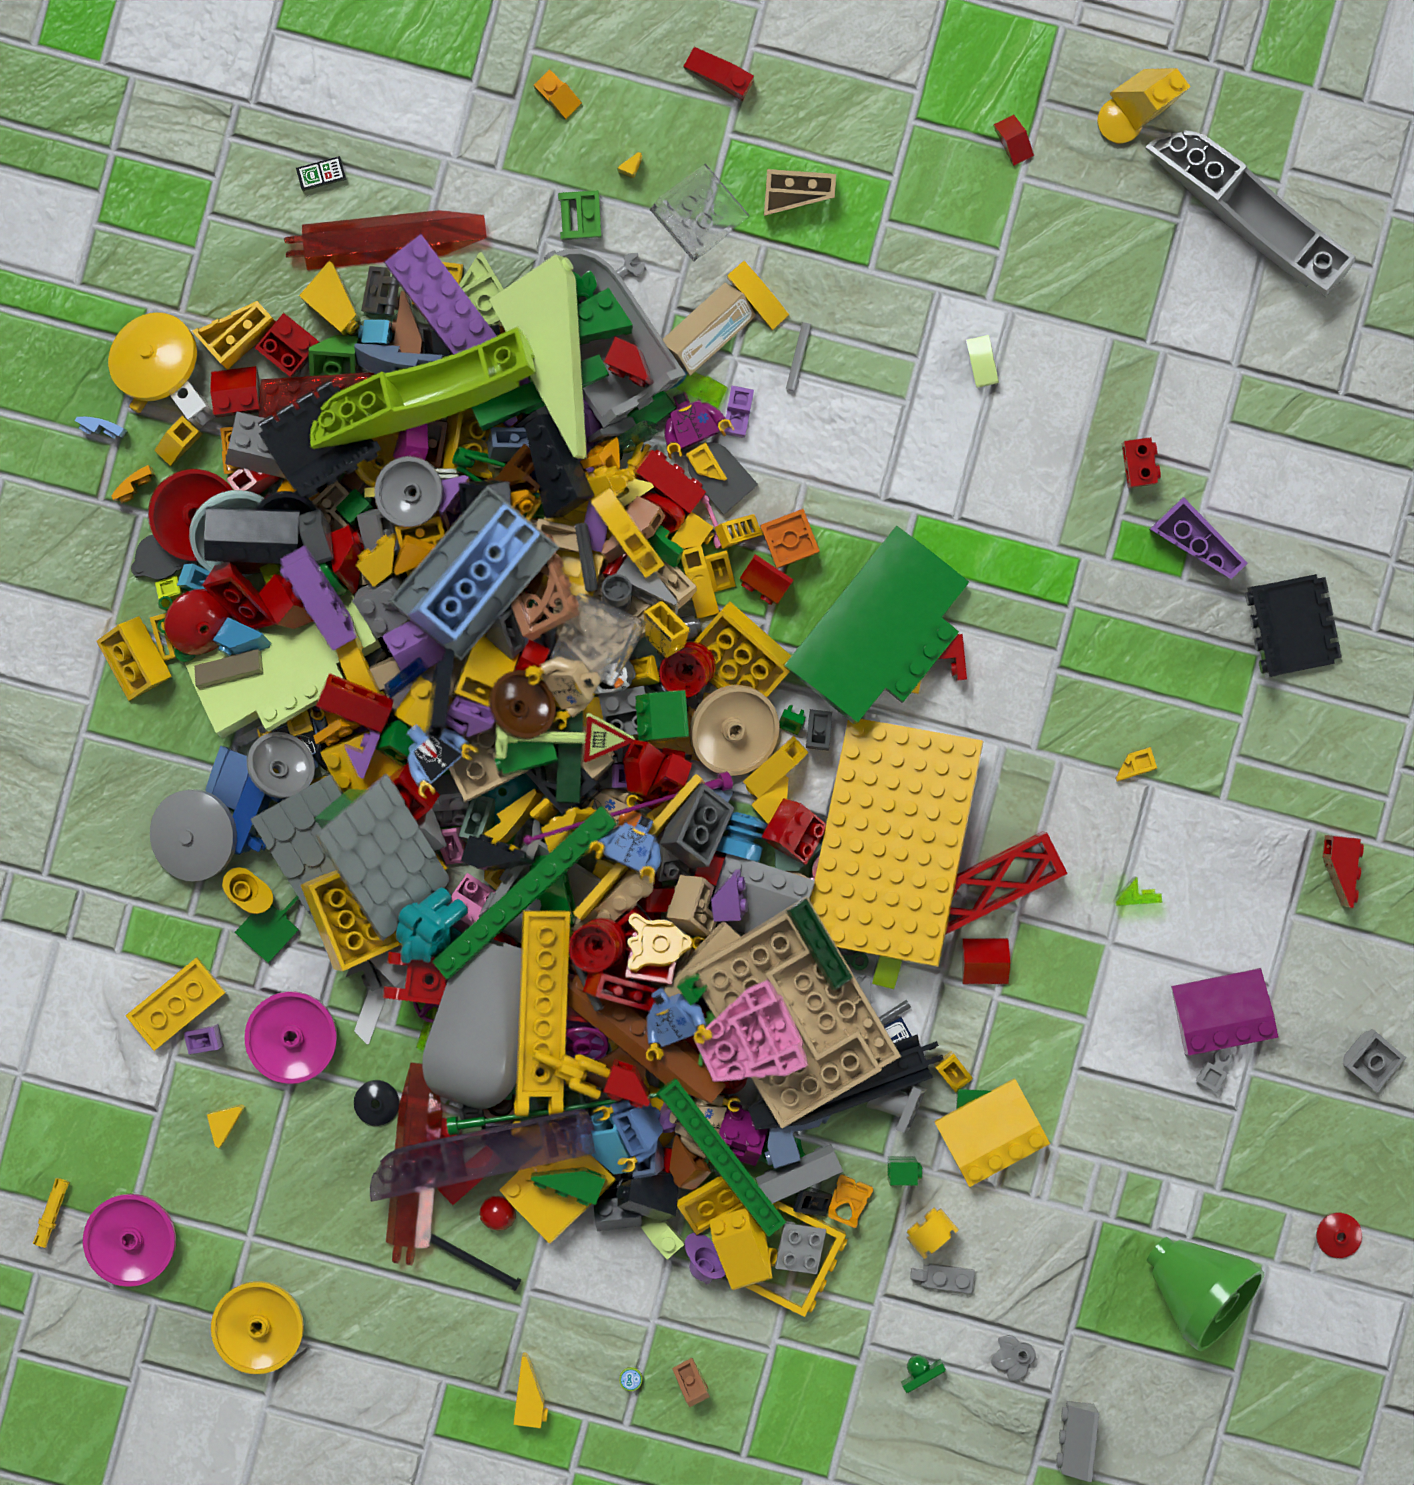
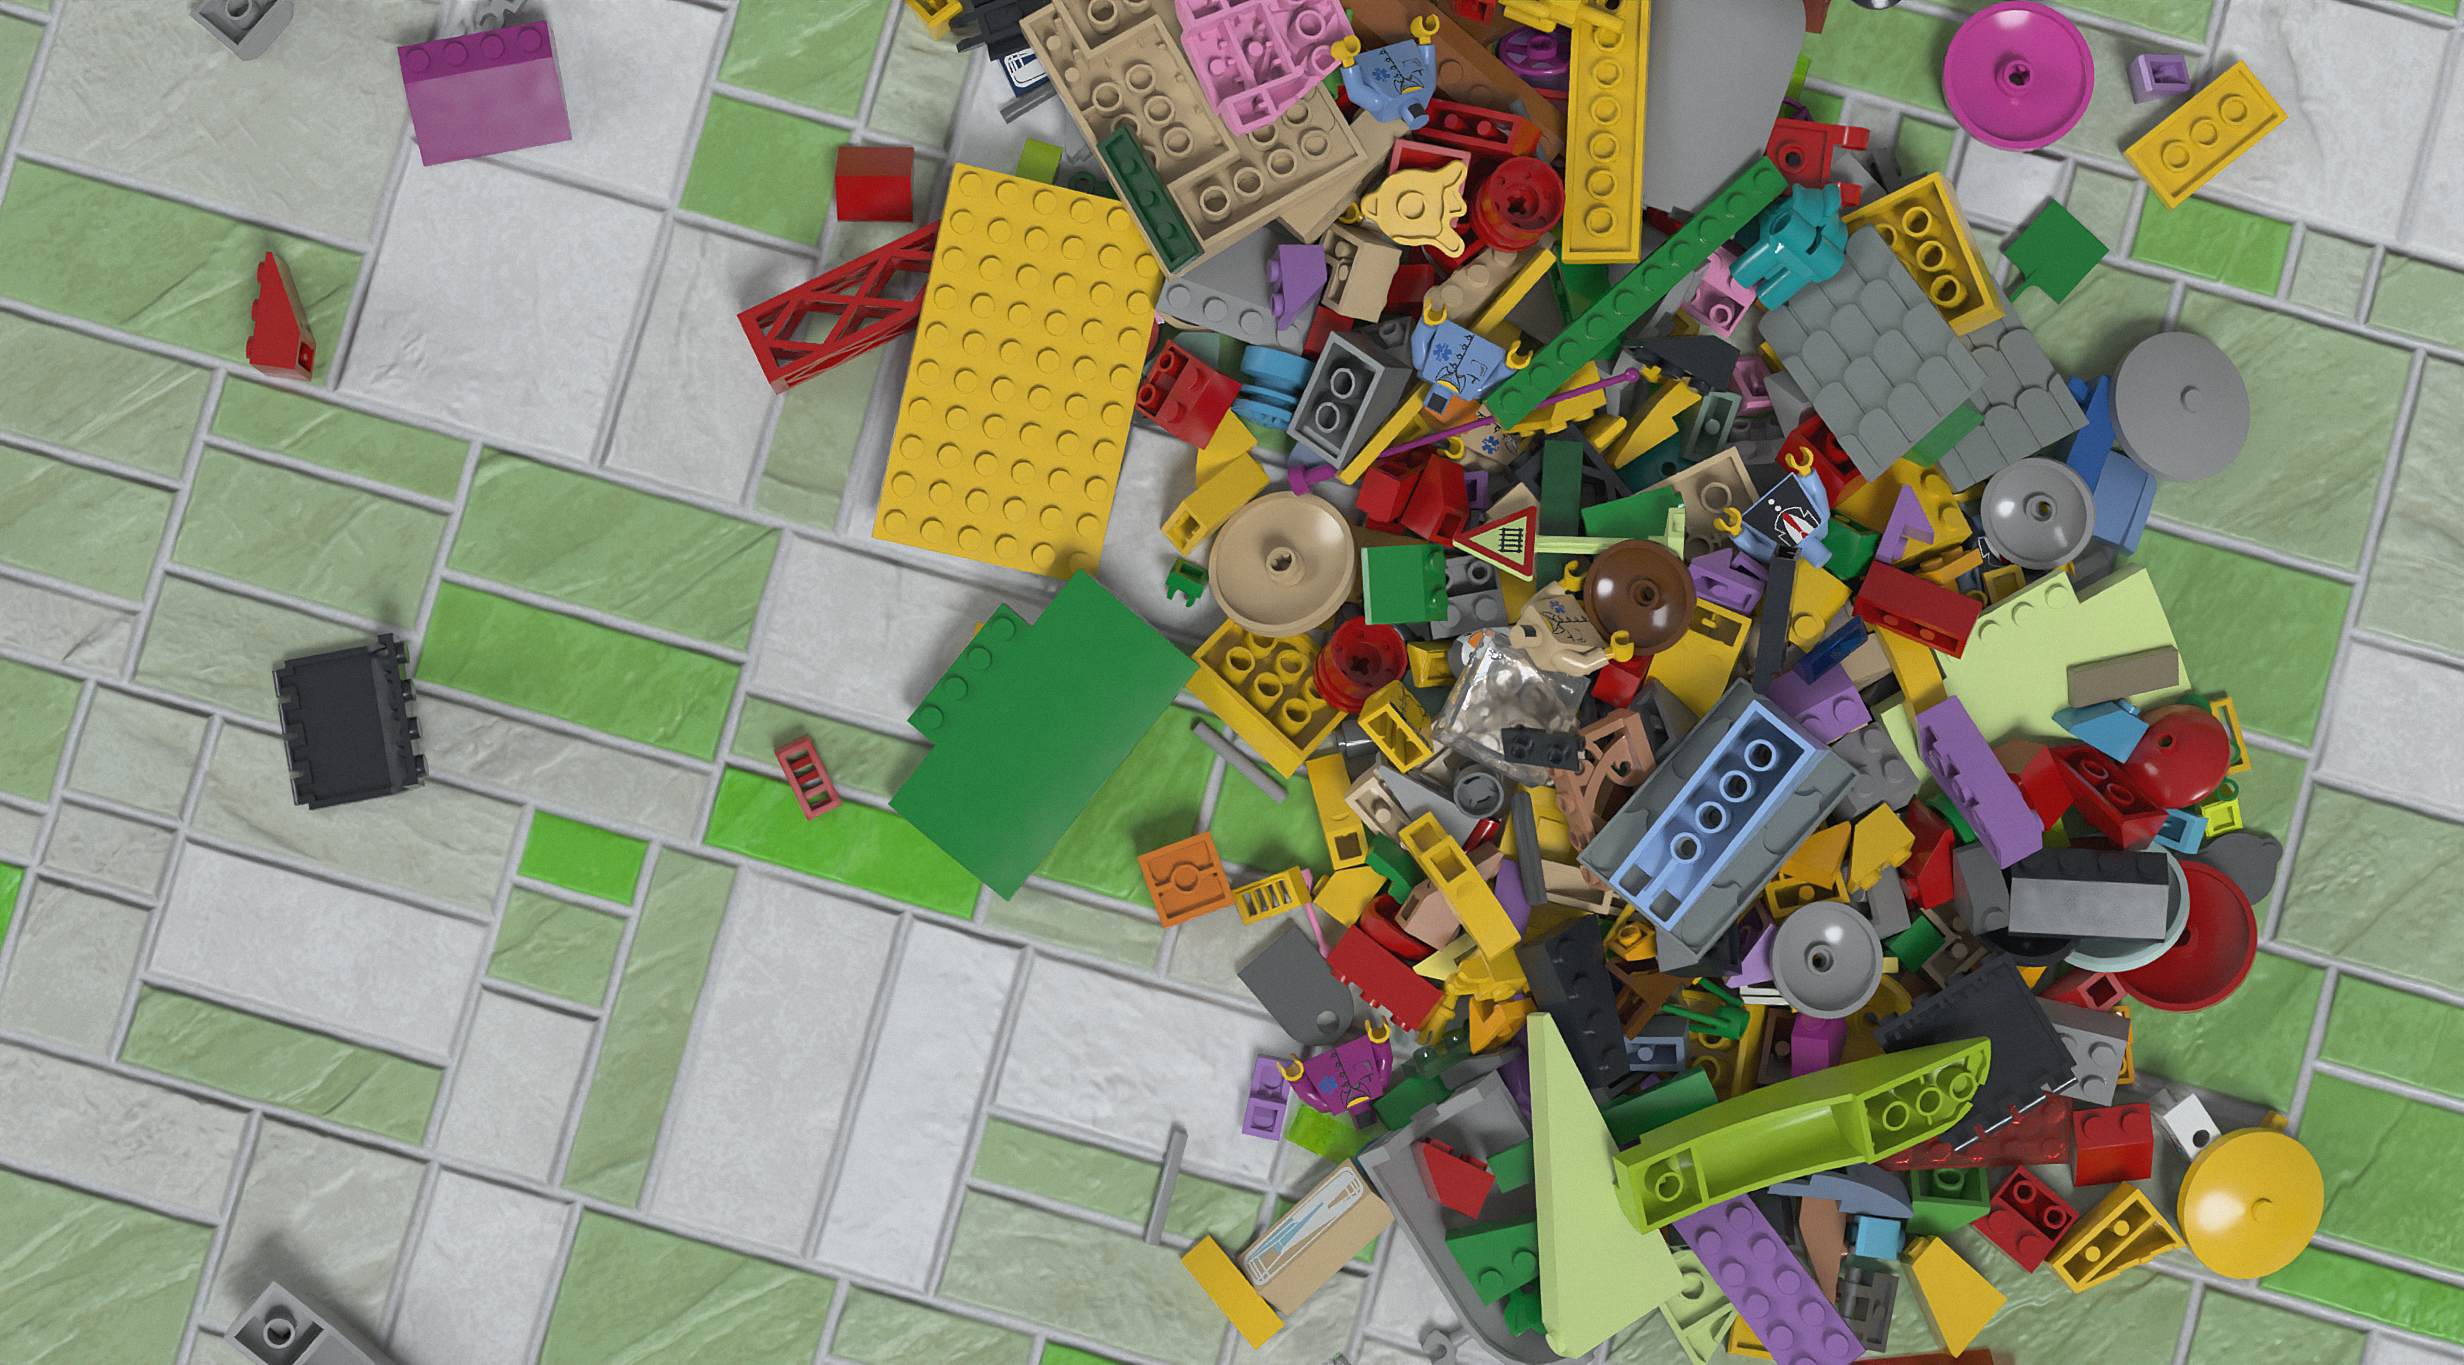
camera: 175 degrees left, 5 degrees down
light blue slope [75,417,128,439] -> none
yellow slope [96,616,172,701] -> none
light orange slope [111,465,155,503] -> none
yellow slope [154,415,203,467] -> none
yellow piece [222,867,273,914] -> none
white sticker [354,988,386,1044] -> none
green tile [677,974,707,1005] -> none
yellow tile [686,442,727,481] -> none
yellow slope [705,550,736,592] -> none
red slope [740,554,793,605] -> none
dark grey slope [806,709,832,751] -> none
red slope [937,634,967,681] -> none
yellowish green slope [967,335,999,388] -> none
clear neon green slope [1113,876,1162,906] -> none
yellow tile [1115,747,1157,782] -> none
red brick [1121,437,1161,488] -> none
medium lavender wedge [1149,497,1248,579] -> none
none -> red slope [774,734,842,821]
none -> light grey bar [1192,721,1289,805]
none -> black hinge [1500,724,1586,771]

